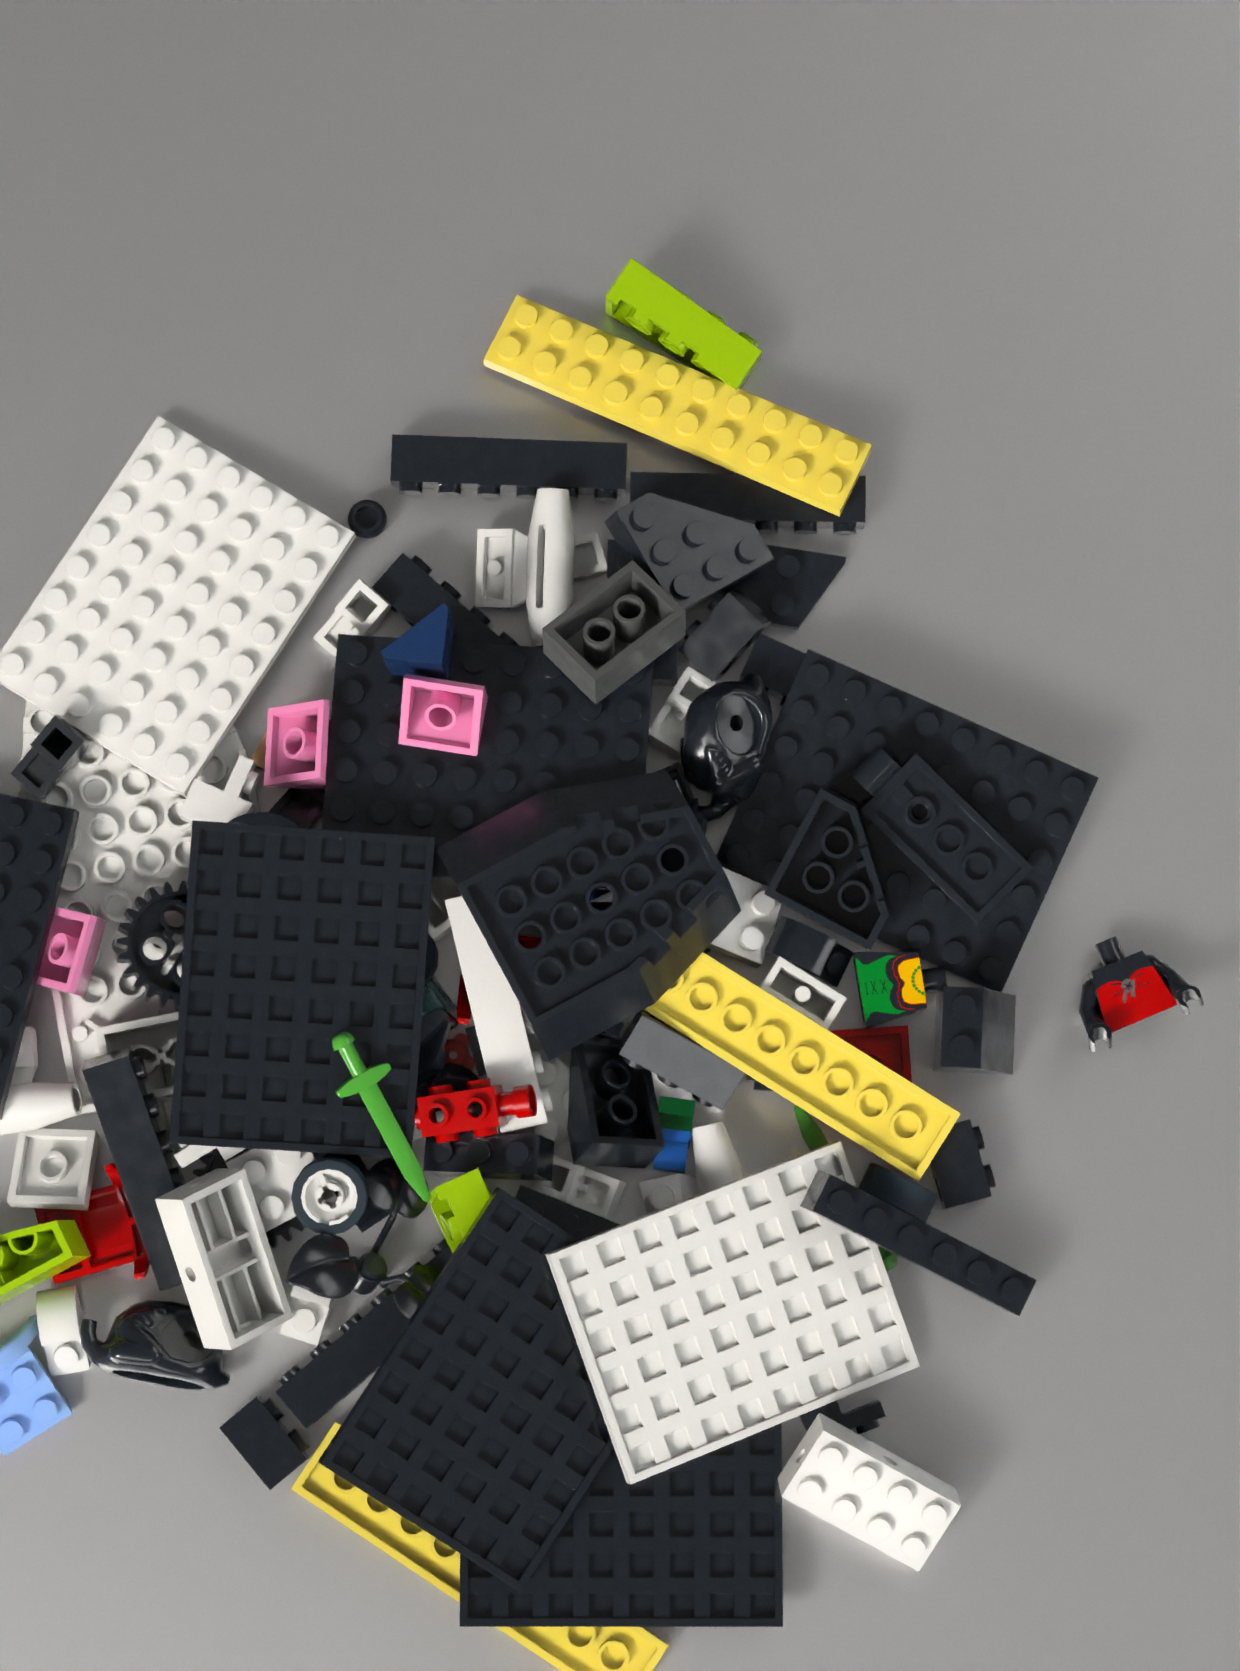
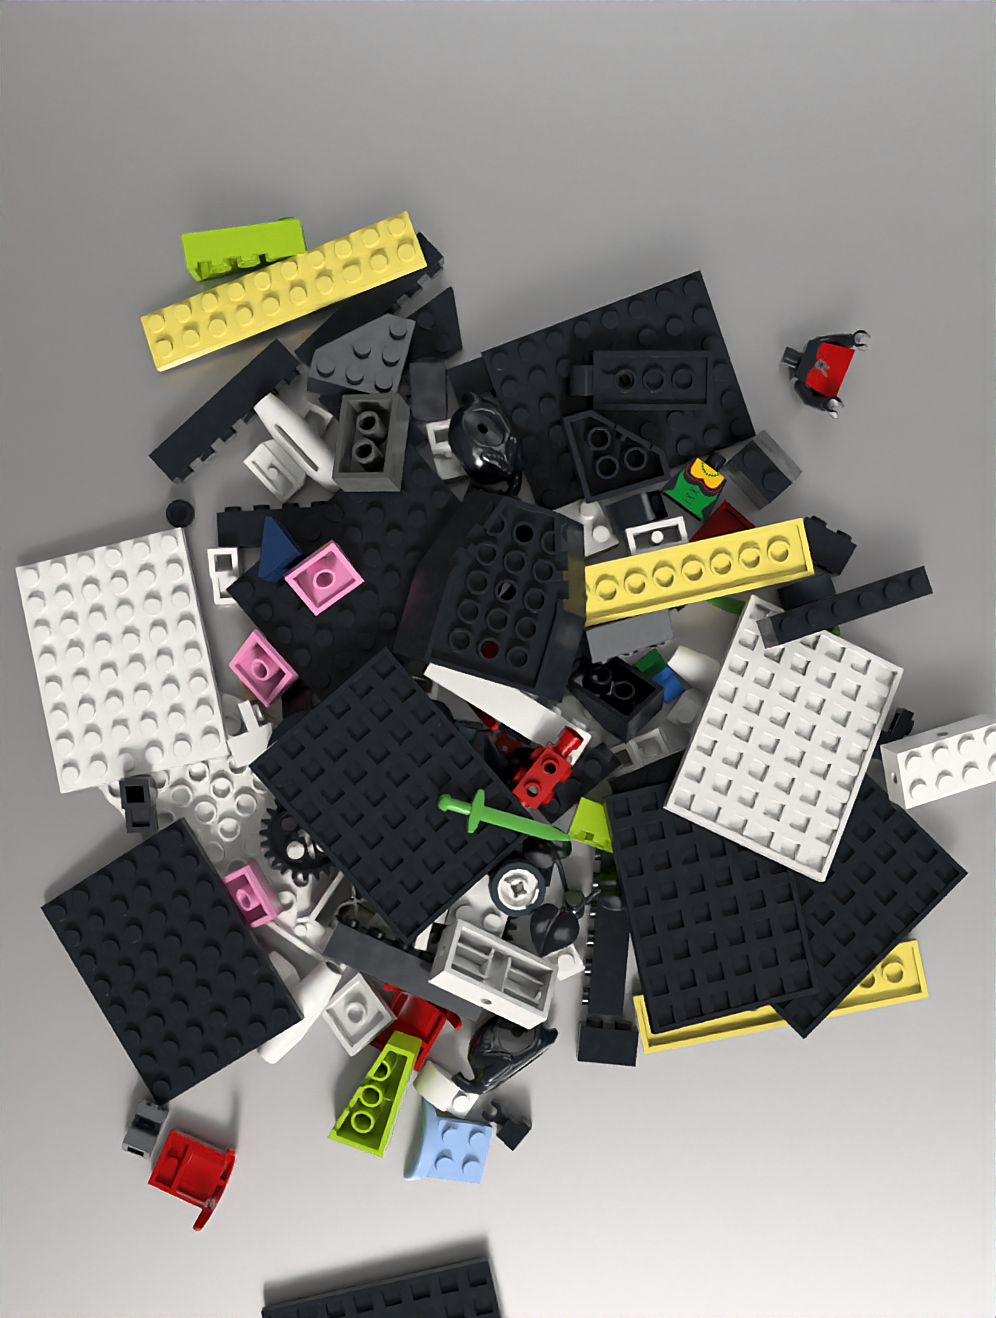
camera: 45 degrees left, 5 degrees up
none -> black piece [482,1100,532,1151]

